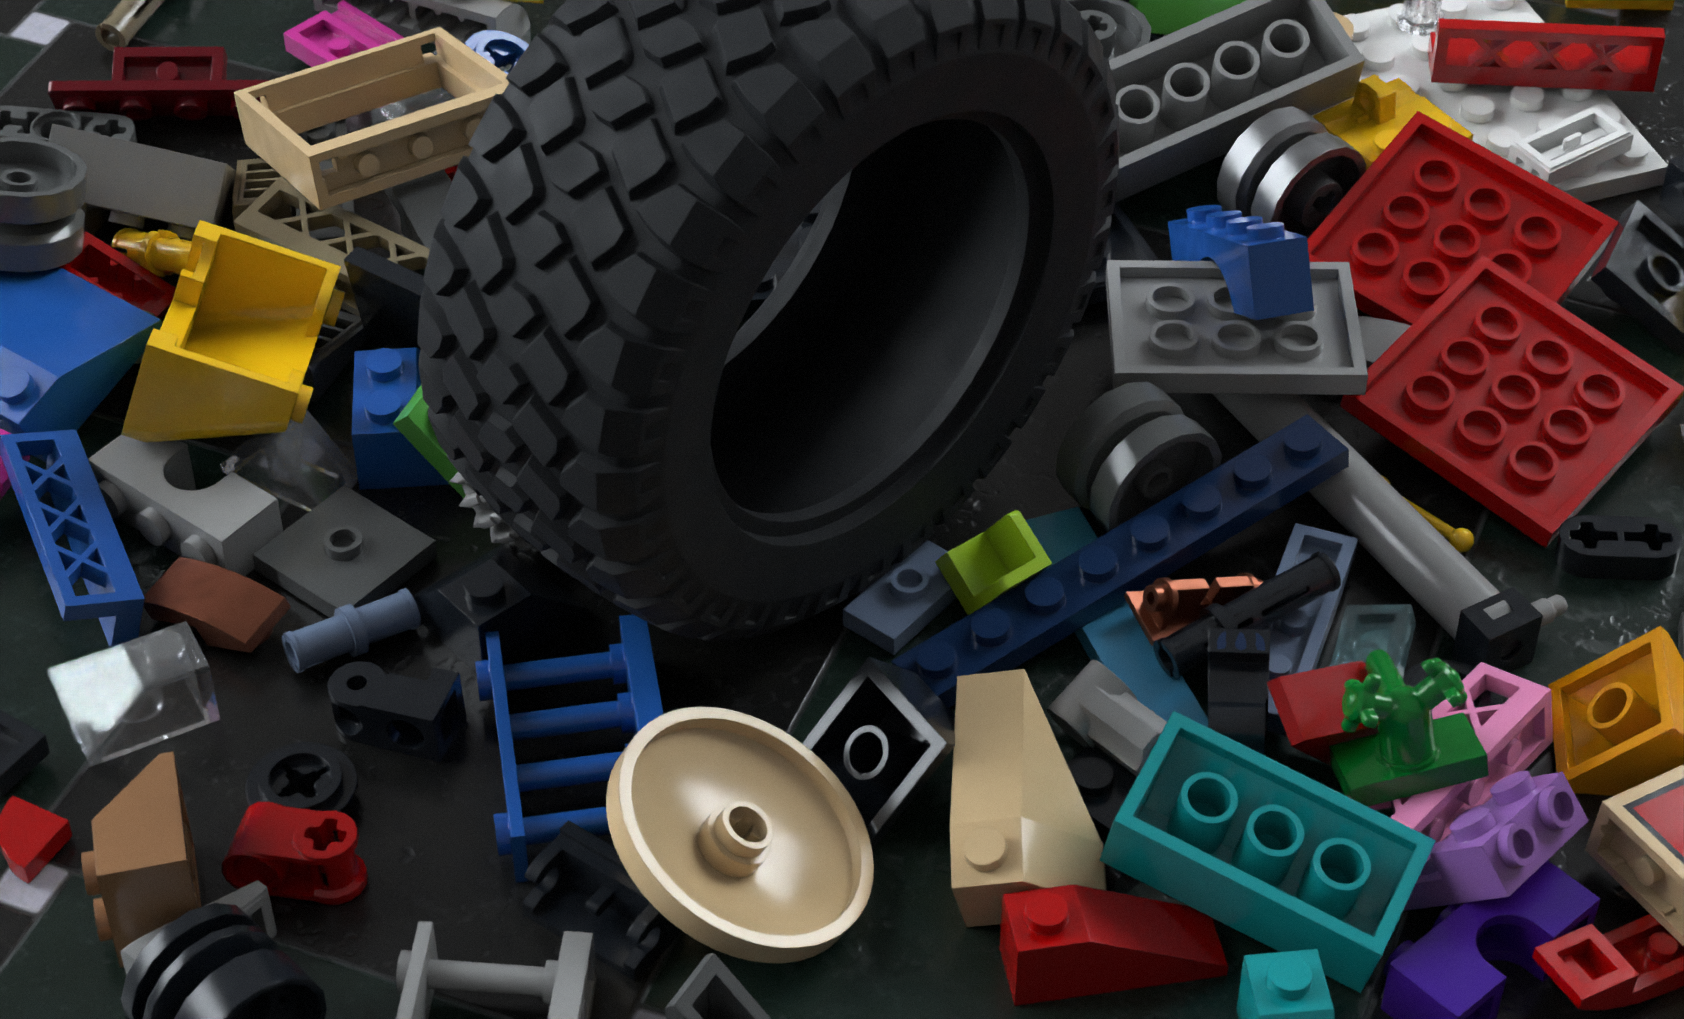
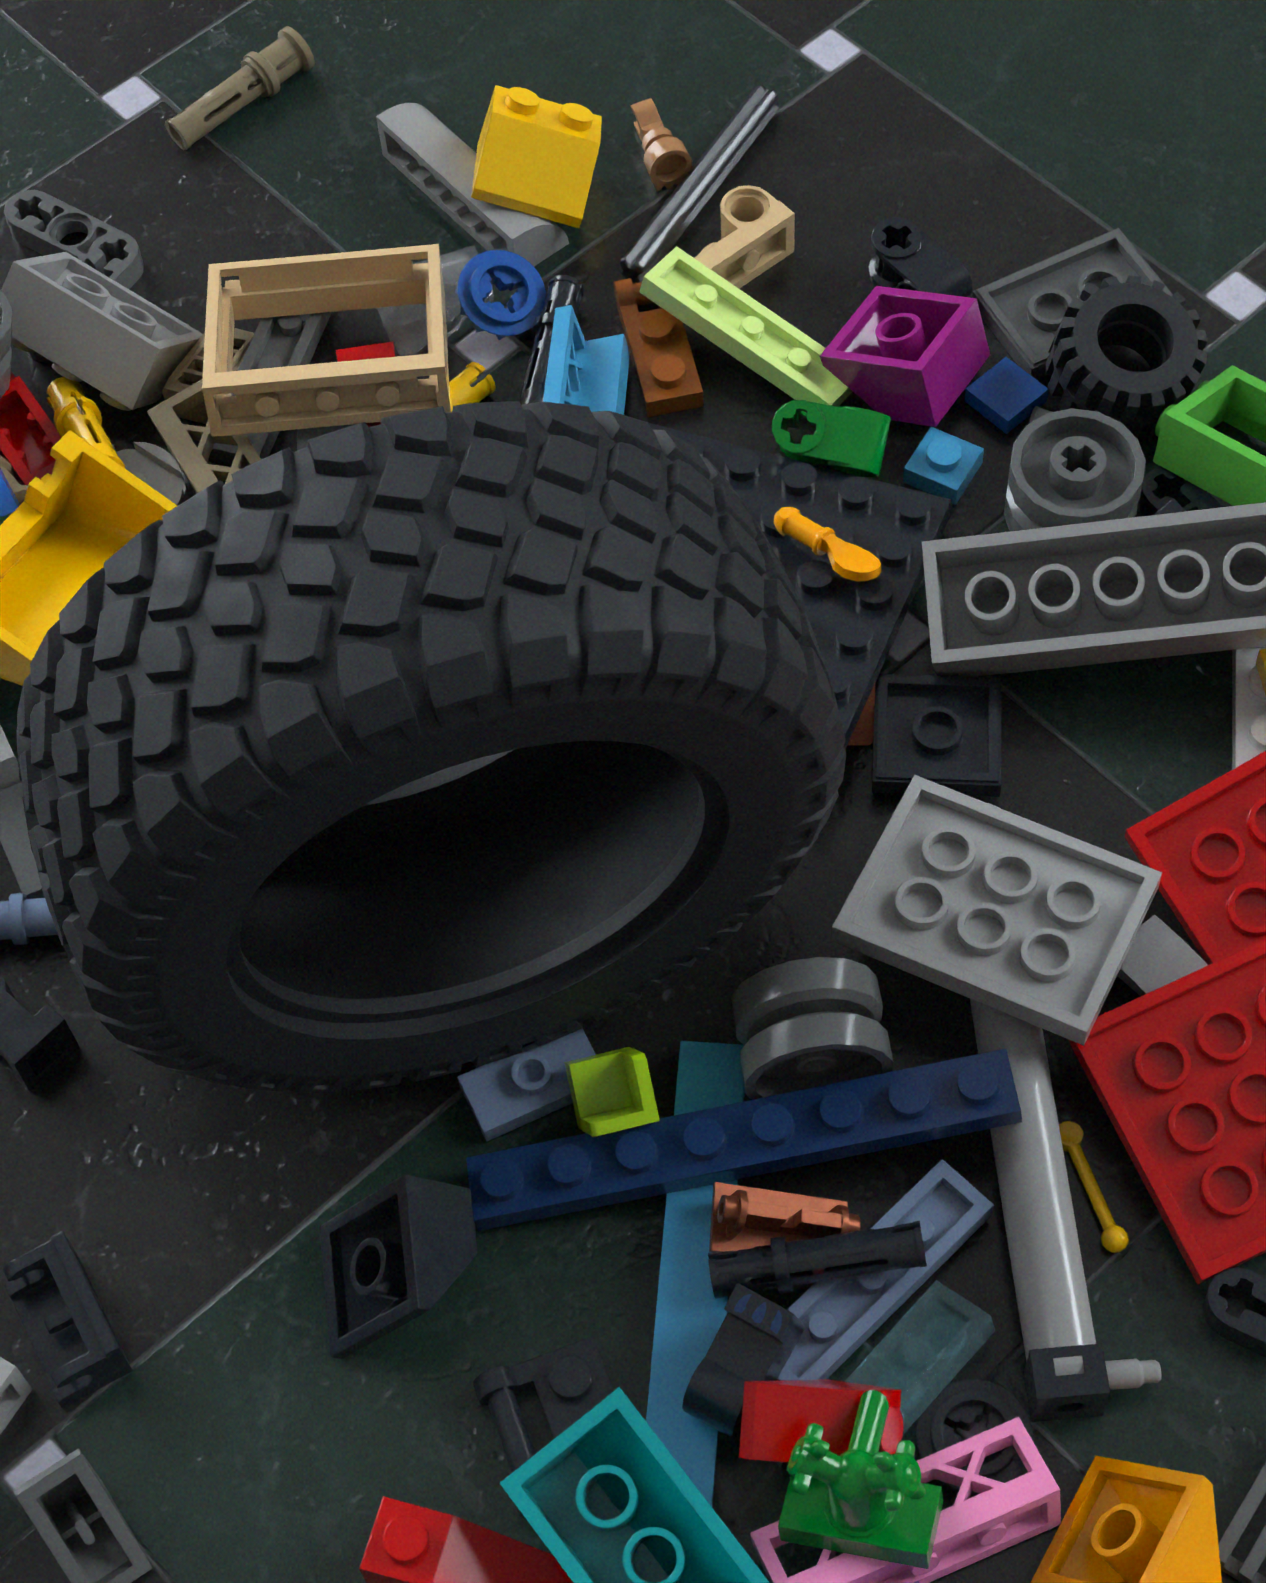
camera: 30 degrees right, 15 degrees up
dark red bracket [48,47,269,121] -> none
dark pink plate [283,0,405,67] -> none
blue fence [475,614,663,883] -> none
tan dish [606,706,874,963] -> none
tan wedge [950,669,1107,928] -> none
light grey piece [1046,659,1167,777] -> none
blue arch [1168,205,1314,320] -> none
flat silver wheel [1217,106,1366,239] -> none

